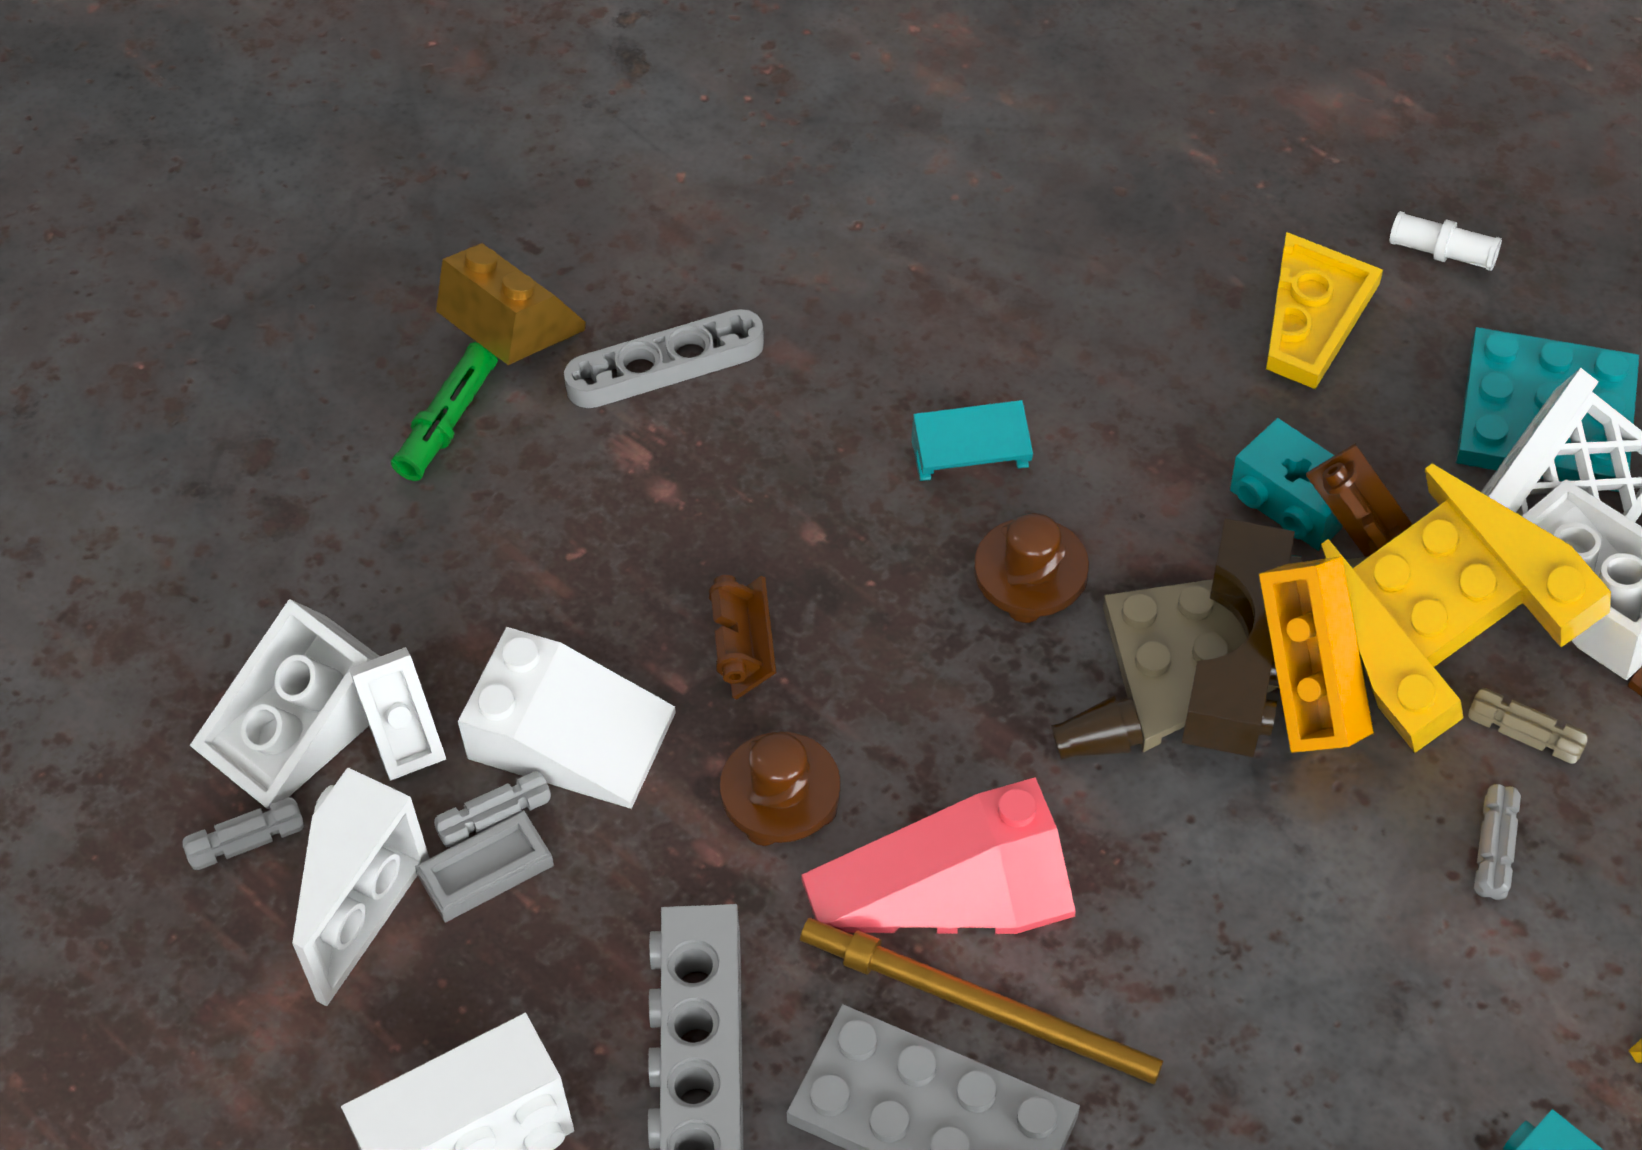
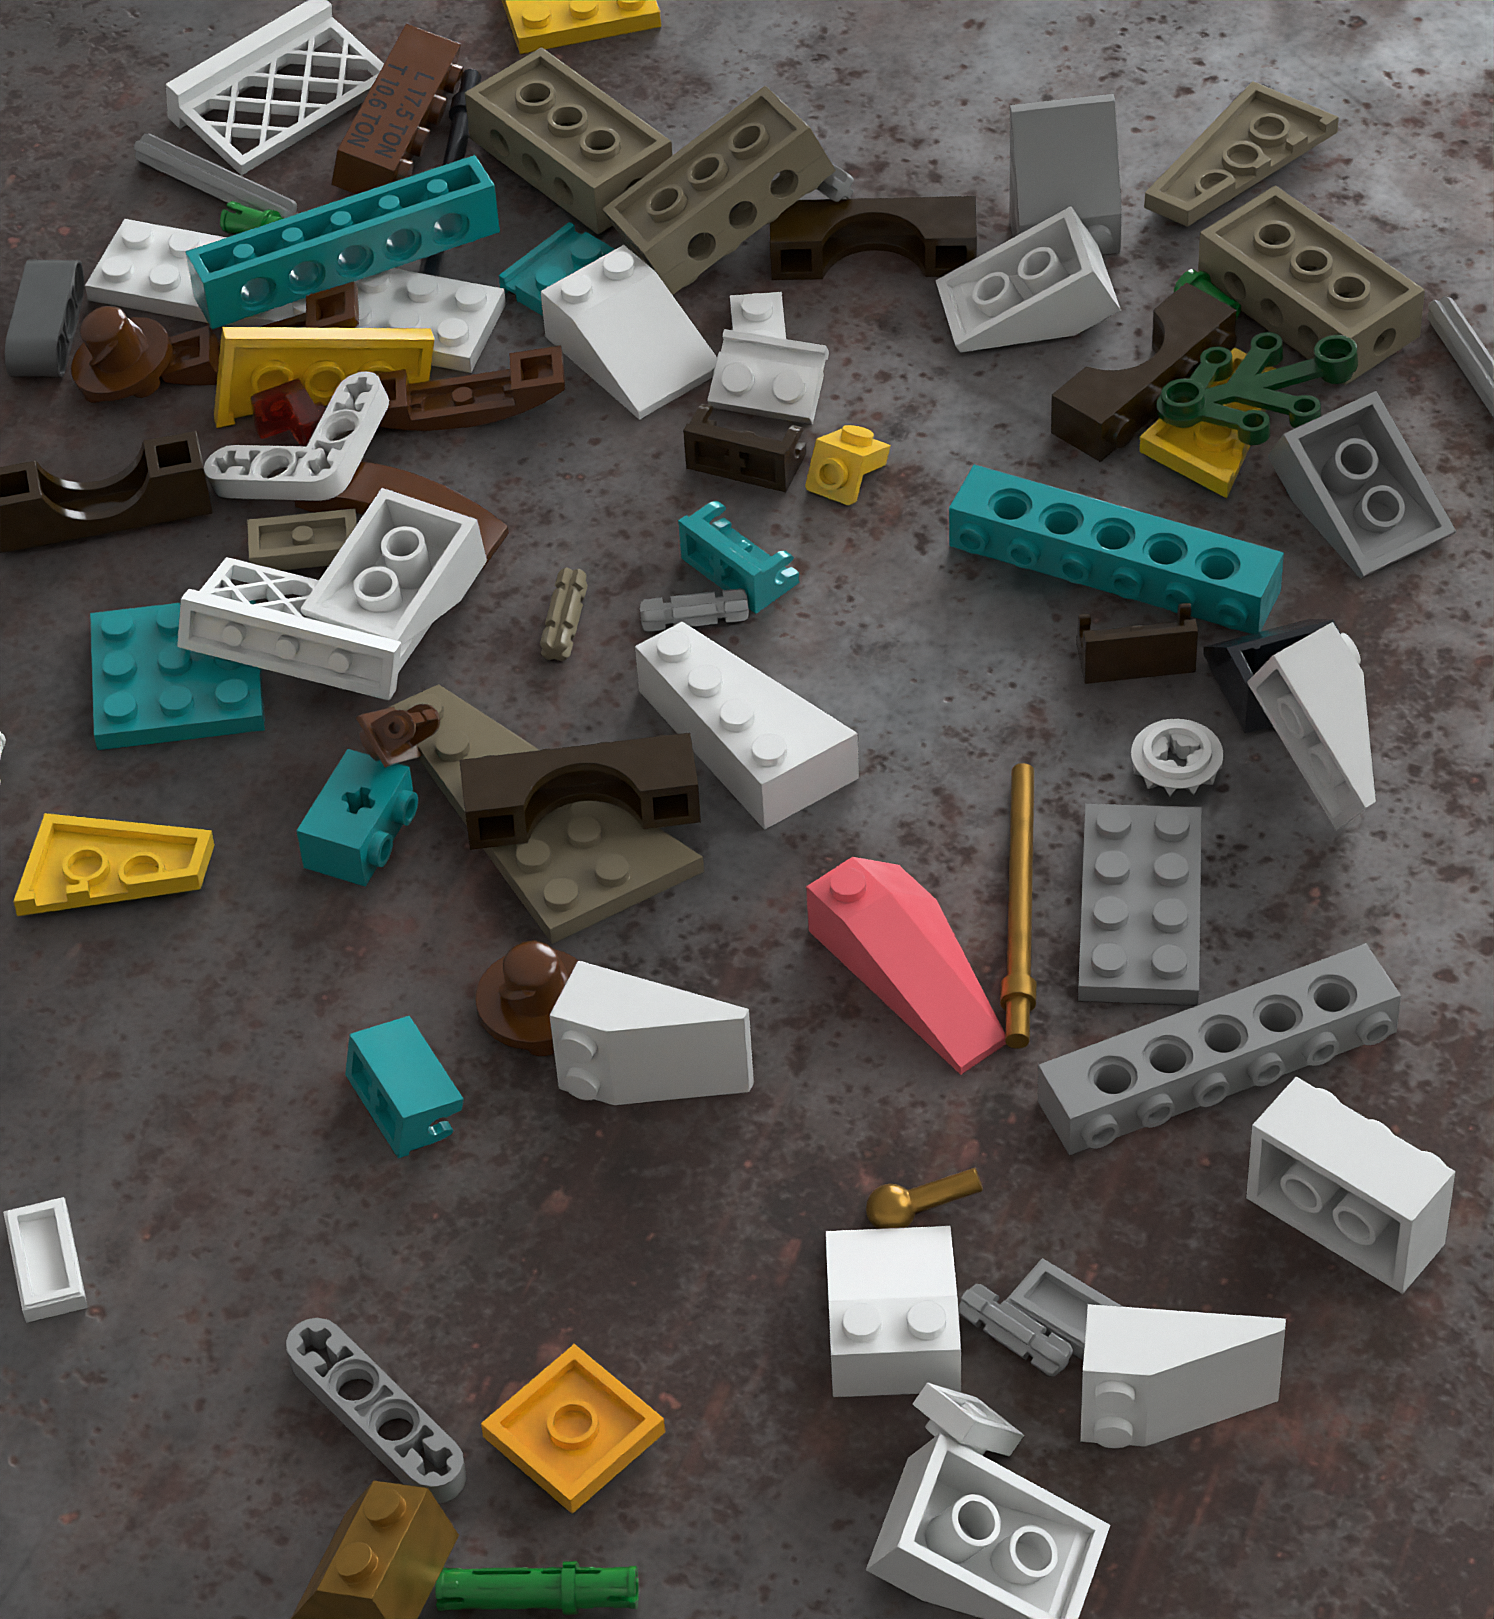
camera: 110 degrees left, 5 degrees down
light grey axle [183,797,304,870] -> none
reddish brown hinge [709,575,776,700] -> none
reddish brown plate [720,732,841,846] -> none
dark brown cone [1051,695,1144,760] -> none
light orange brick [1259,556,1374,753] -> none
yellow wedge [1321,464,1611,753] -> none
none -> white tile [3,1197,88,1323]
none -> light orange plate [481,1344,665,1514]
none -> white slope [550,961,754,1105]
none -> white wedge [635,622,859,830]
none -> teal hinge [678,501,800,614]
none -> pearl gold bar [866,1168,983,1229]

